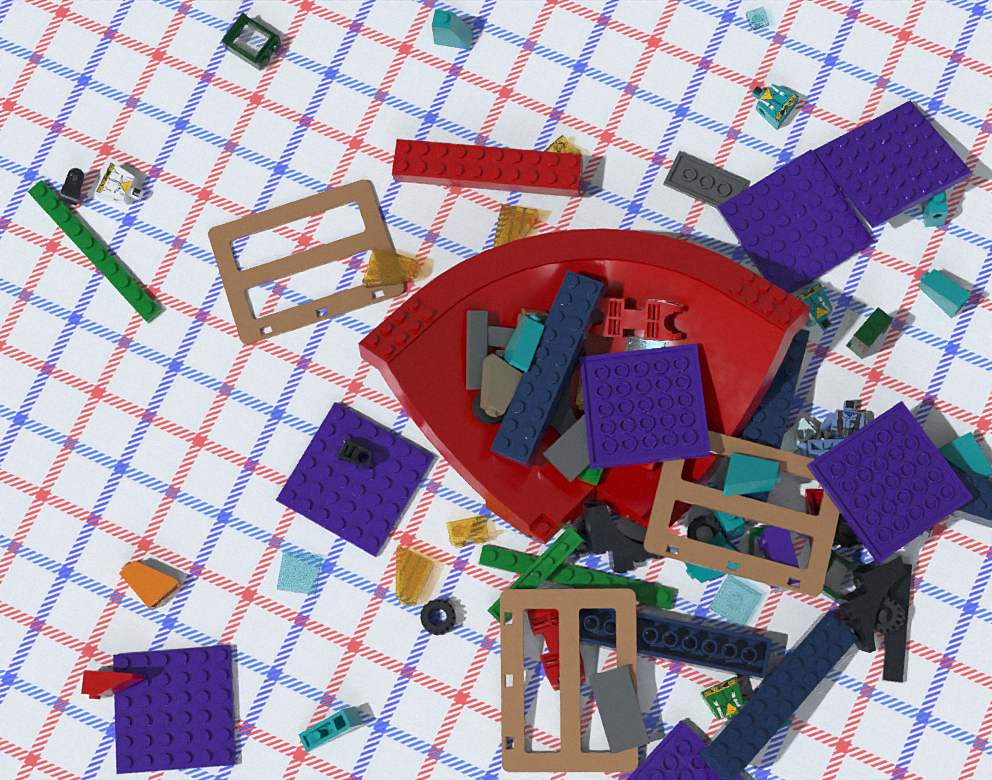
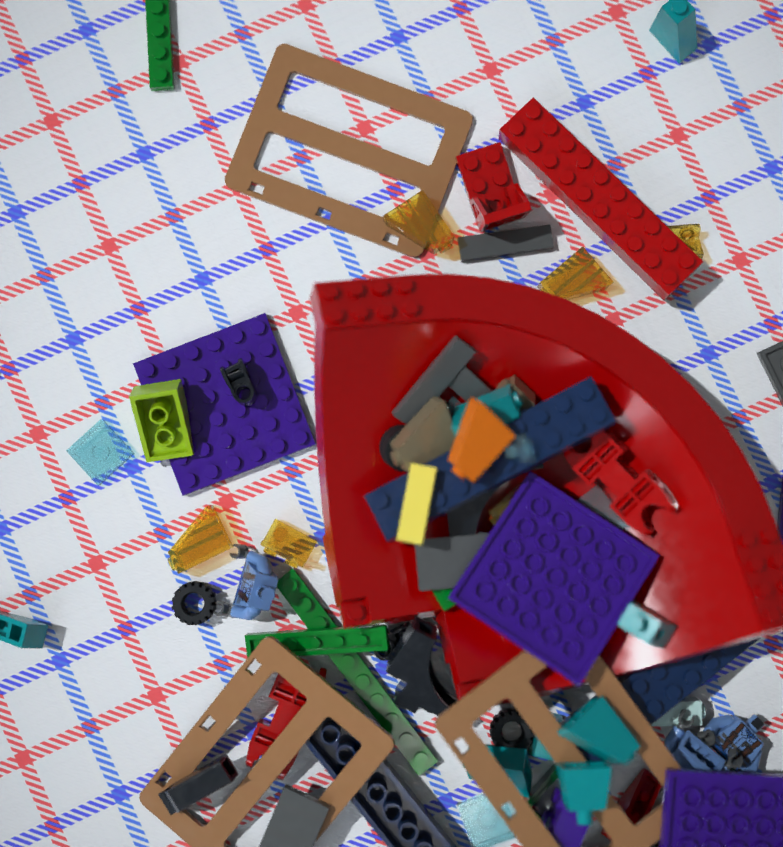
camera: 30 degrees right, 10 degrees up
none -> lime slope [129,379,194,463]
none -> black piece [158,754,238,815]
none -> medium blue torso [213,544,278,620]
none -> light yellow tile [396,463,437,545]
none -> orange slope [448,397,515,483]
none -> red bracket [455,142,532,232]
none -> dark grey tile [457,224,554,262]
none -> clear light blue tile [505,434,536,464]
none -> teal torso [556,761,611,825]
none -> teal torso [617,600,677,648]

